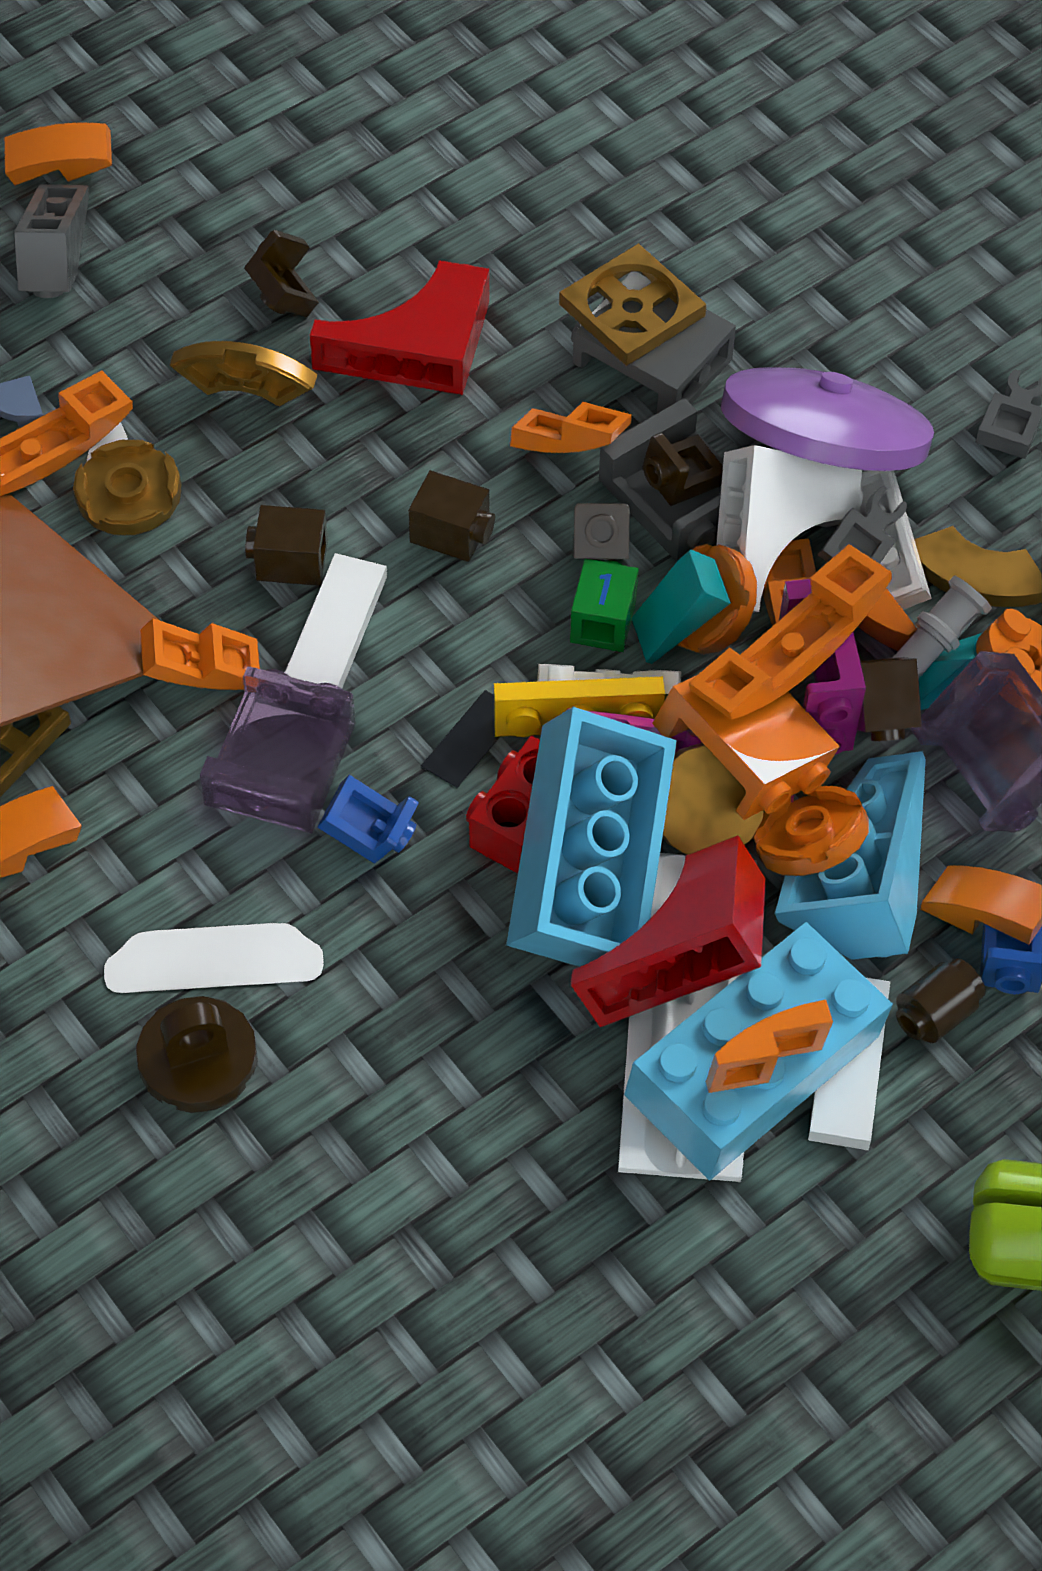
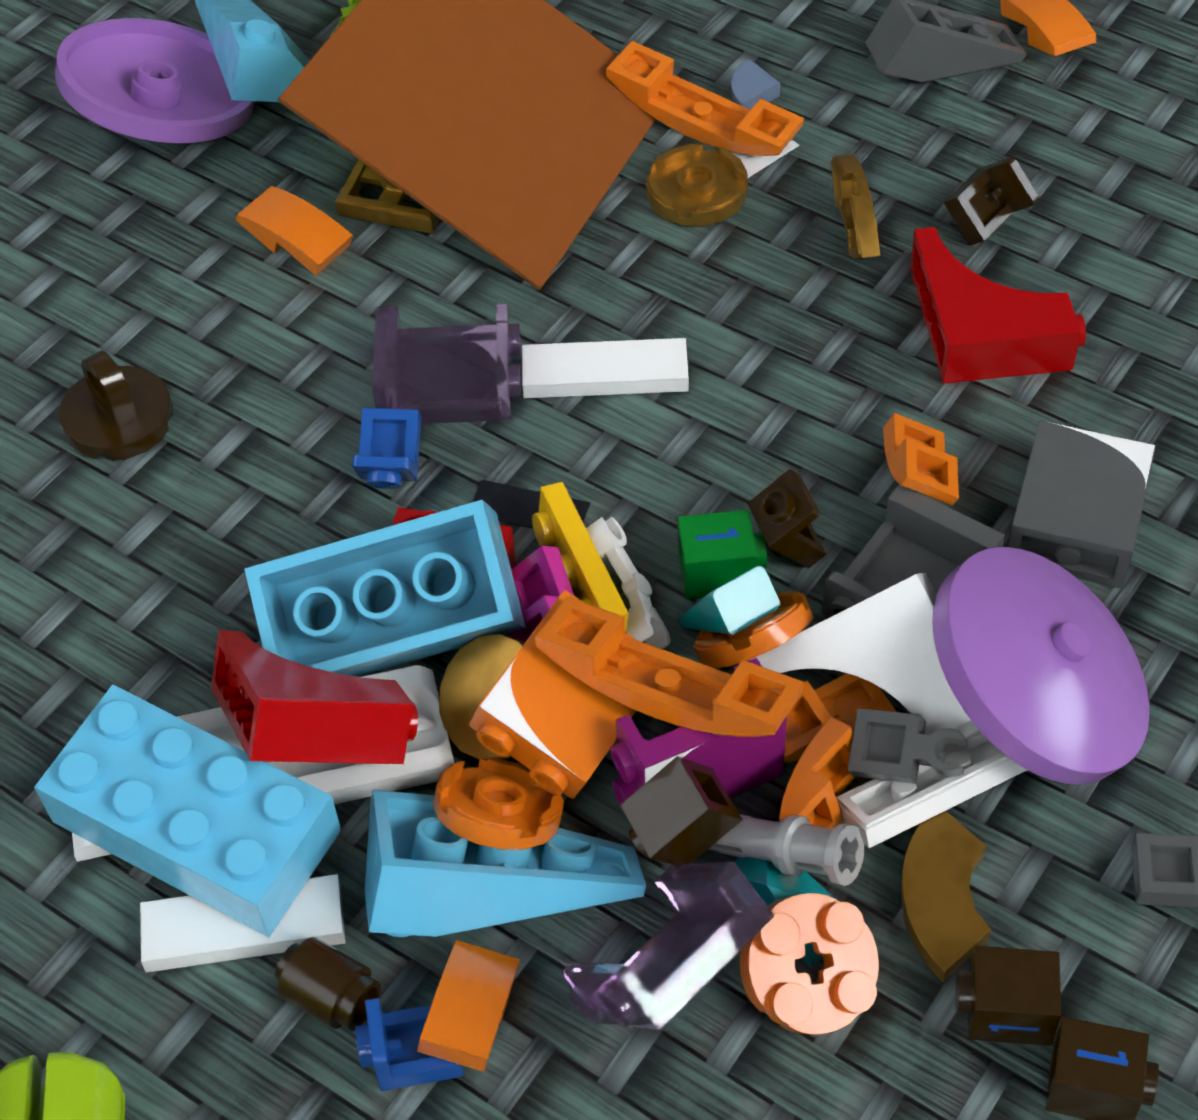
camera: 75 degrees right, 5 degrees down
white sticker [104,923,324,993] -> none
orange slope [140,618,261,690] -> none
dark brown brick [245,505,328,586] -> none
dark brown brick [409,470,495,562] -> none
pearl gold piece [559,243,706,366] -> none
dark brown bracket [642,433,723,506] -> none
orange slope [706,999,833,1093] -> none

